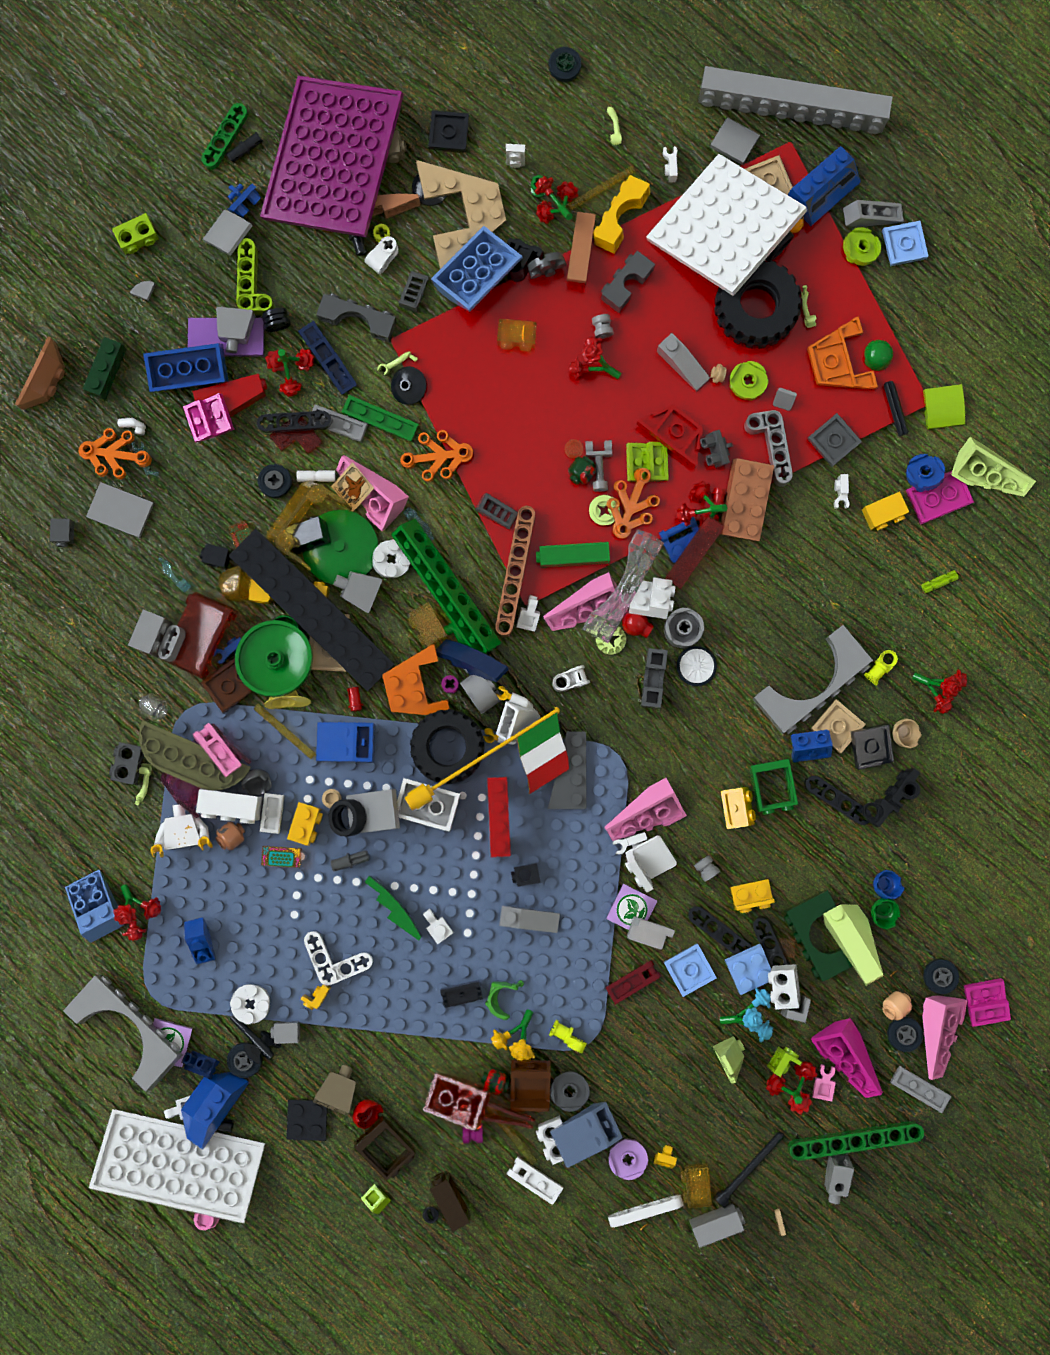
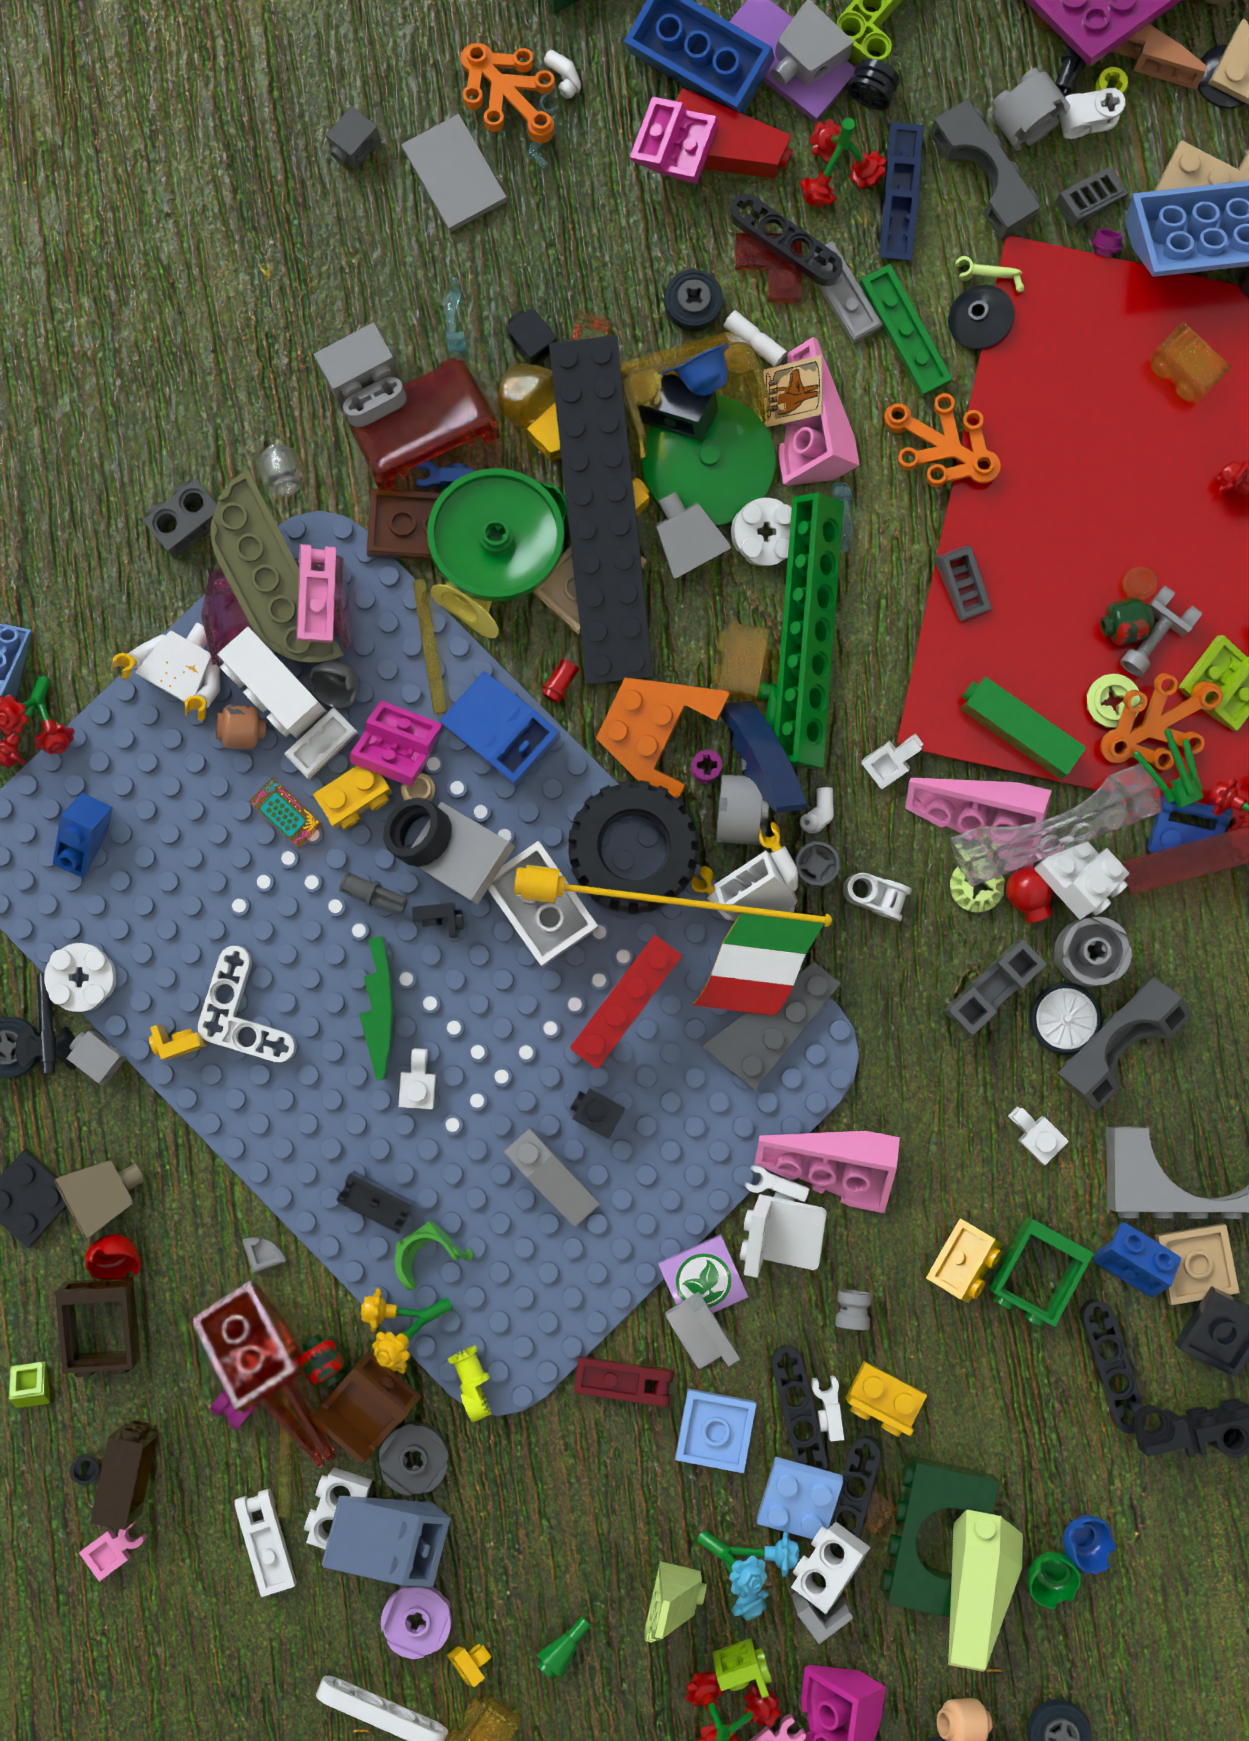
camera: 35 degrees right, 0 degrees up
yellowish green piece [135,763,152,805] -> none
nougat beam [496,506,535,637] -> none
none -> bright pink plate [79,1520,147,1582]
none -> light grey tile [242,1237,288,1273]
none -> dark pink slope [350,700,442,787]
none -> black bracket [412,902,464,938]
none -> green cone [536,1616,592,1680]
none -> blue piece [658,344,730,396]
none -> dark grey wheel [793,841,840,889]
none -> white arm [800,787,834,834]
none -> white plate [811,1376,844,1442]
none -> light grey brick [992,68,1071,151]
none -> white plate [1008,1106,1068,1165]
none -> dark grey arch [1058,977,1193,1112]
none -> magenta plate [1090,229,1123,257]
none -> green plant [1134,729,1204,808]

